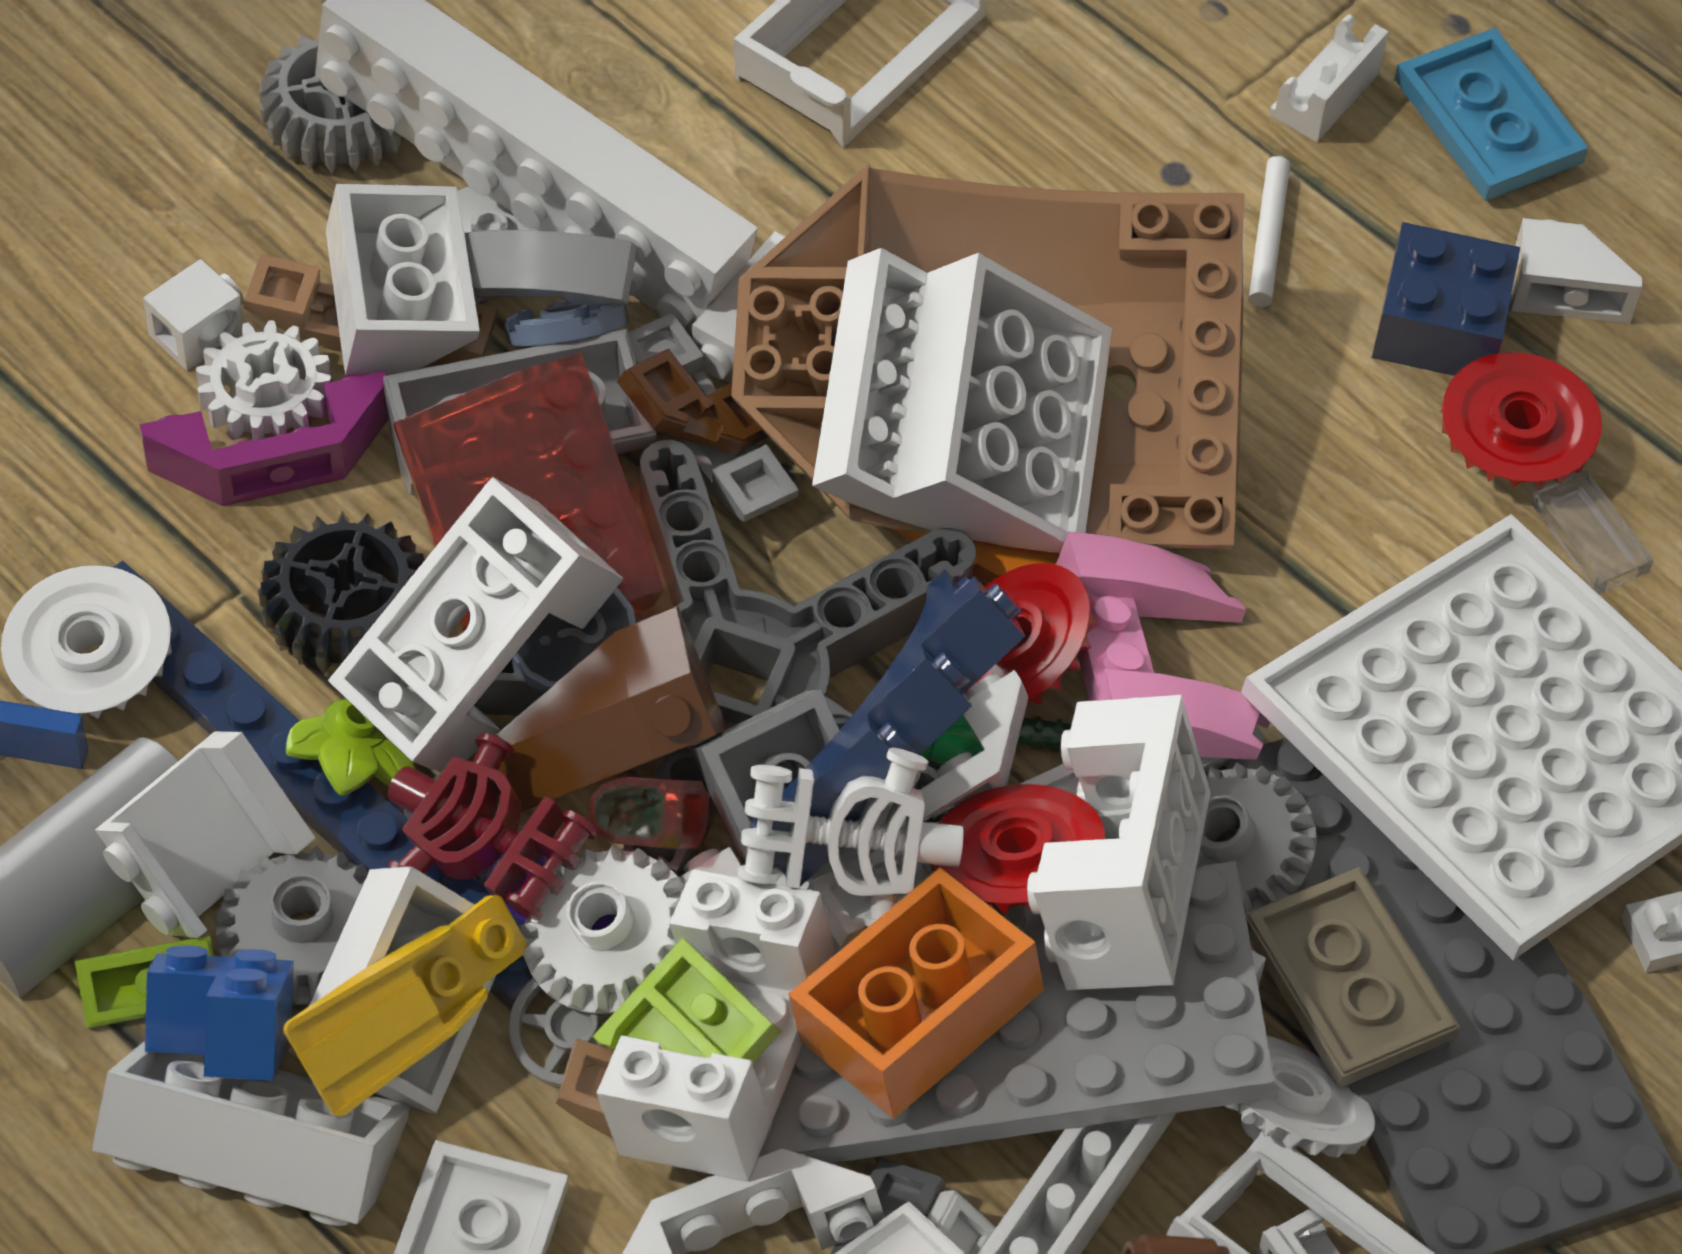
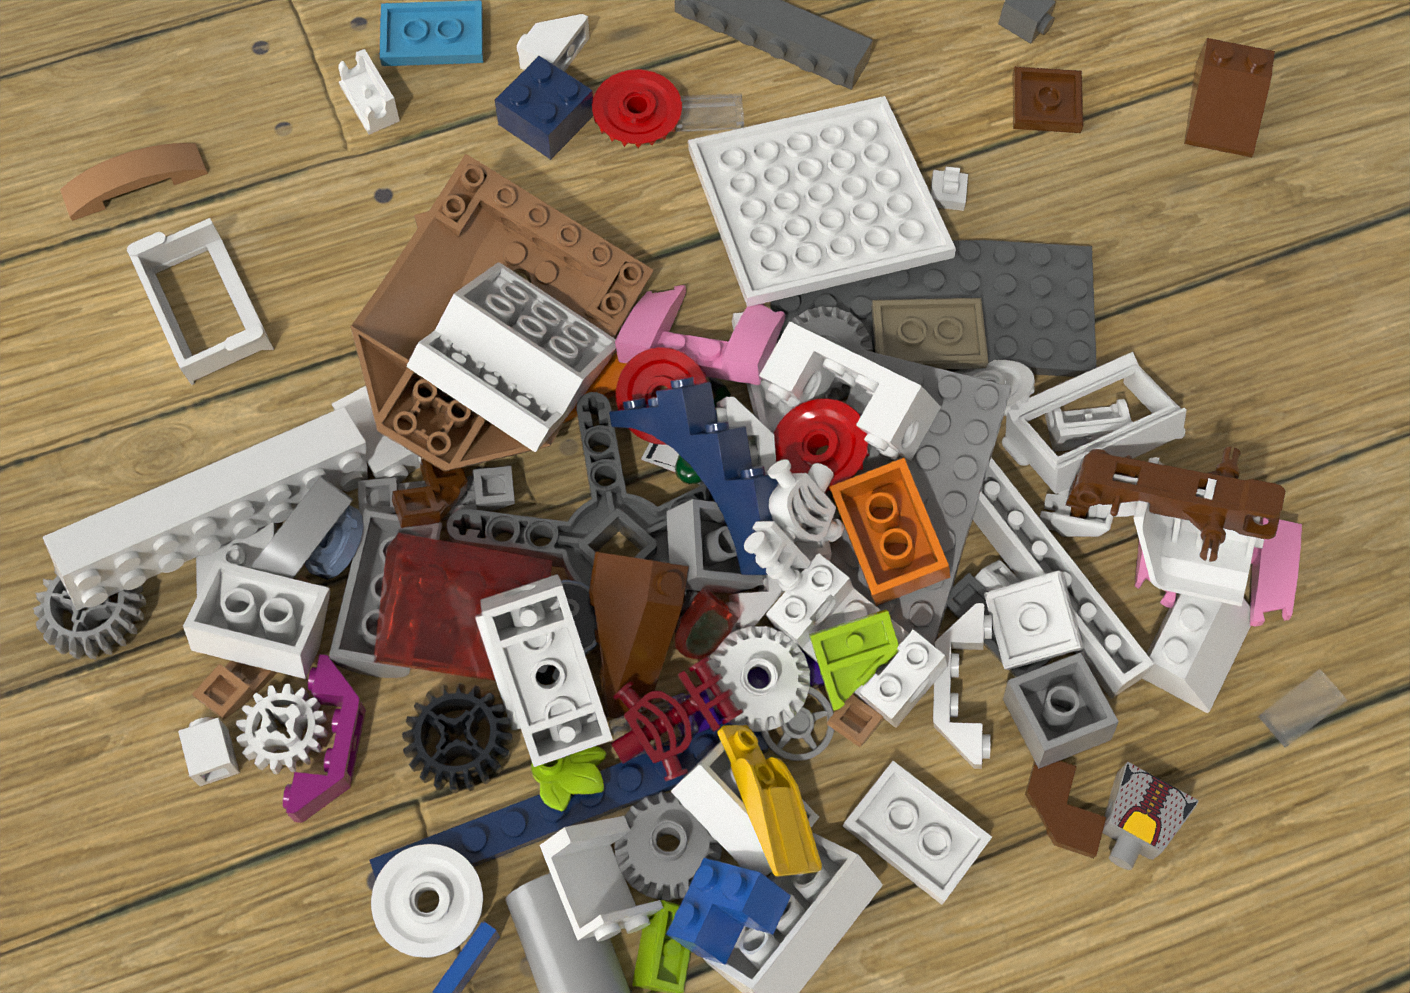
camera: 65 degrees left, 10 degrees up
white bar [1248,156,1290,308] -> none

